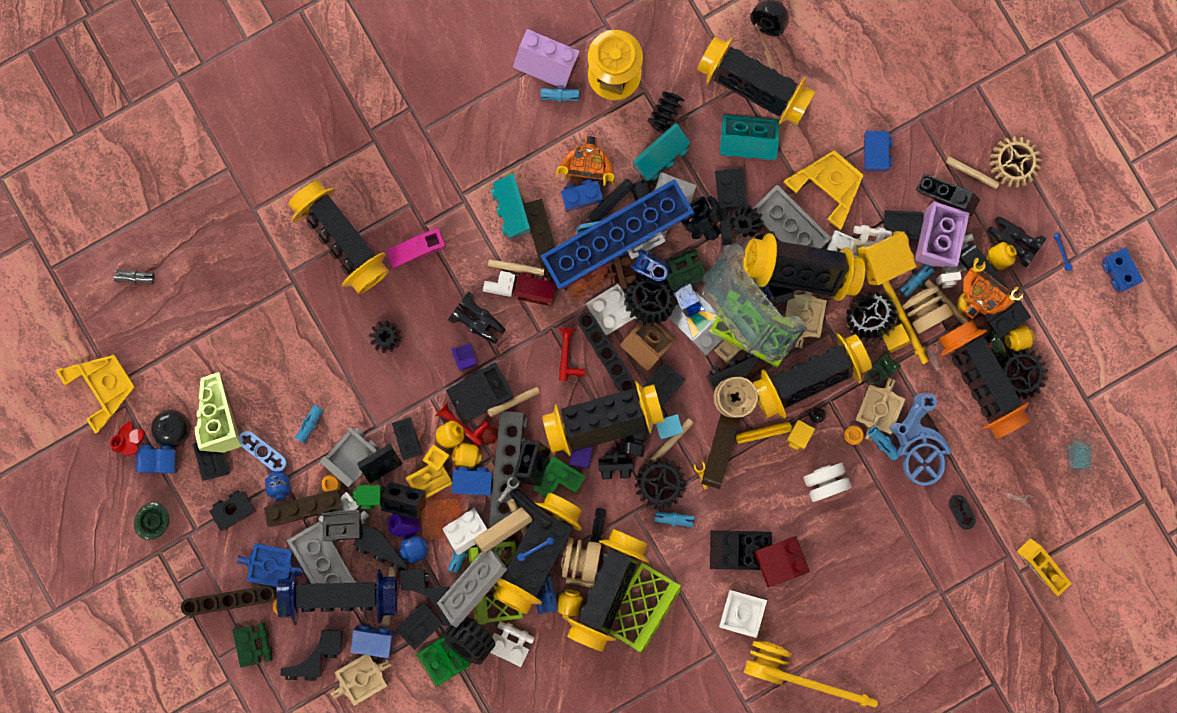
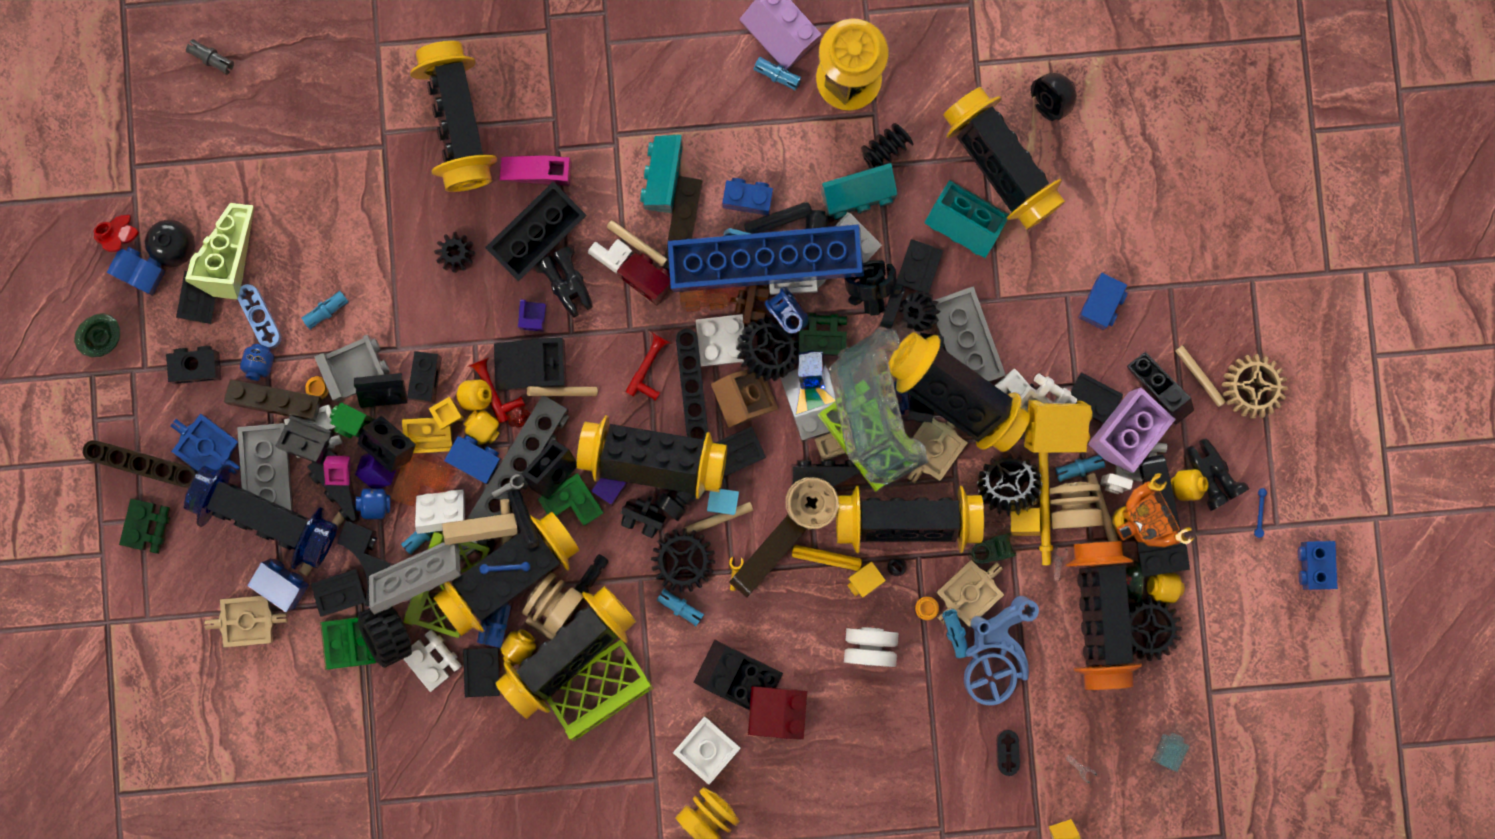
camera: 25 degrees right, 0 degrees up
yellow wing [56,355,136,434] -> none
black arch [280,630,343,681] -> none
torso [555,136,615,186] -> none
yellow wing [783,151,863,231] -> none
none -> dark pink slope [324,456,350,485]
none -> black plate [463,648,501,697]
none -> black slope [485,181,587,282]

